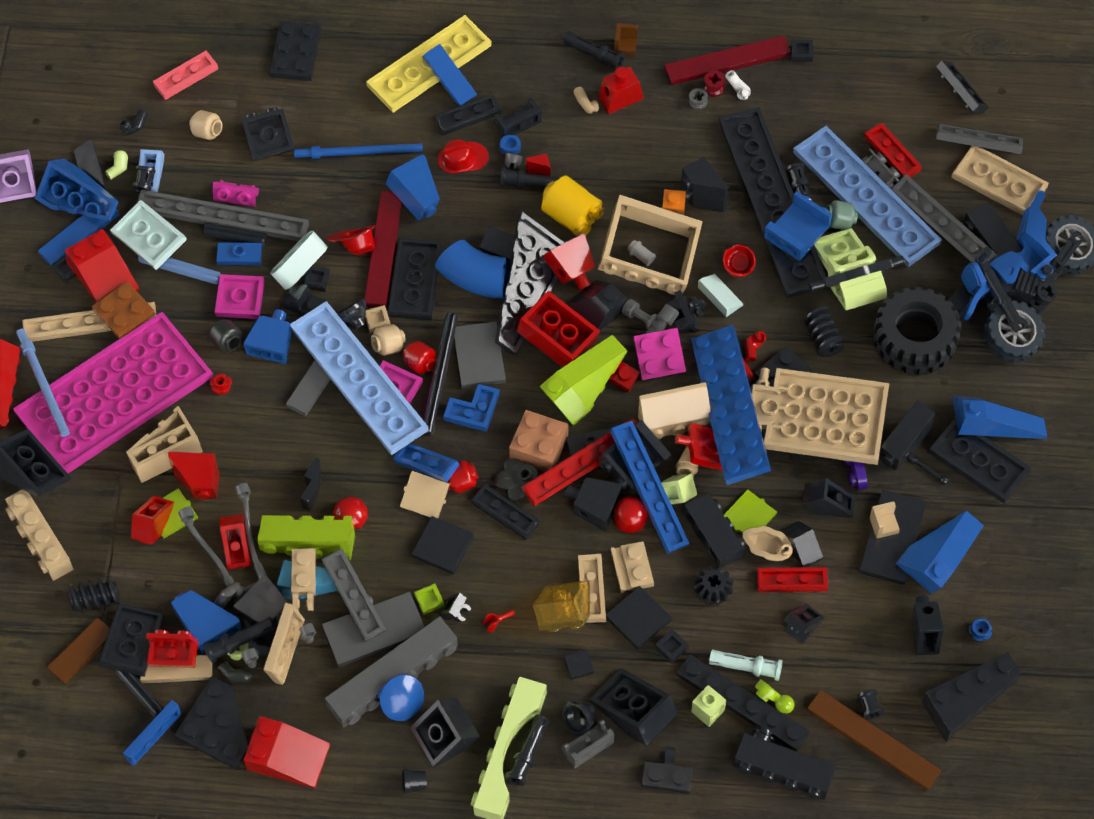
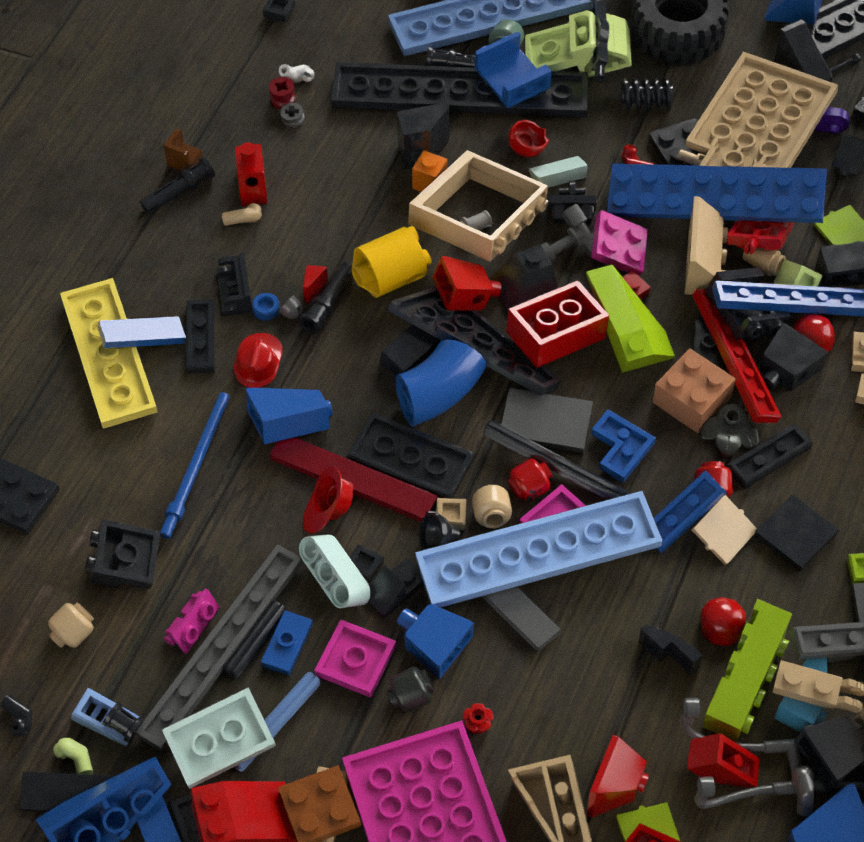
camera: 70 degrees left, 5 degrees down
dark red tile [665,35,791,85] -> none

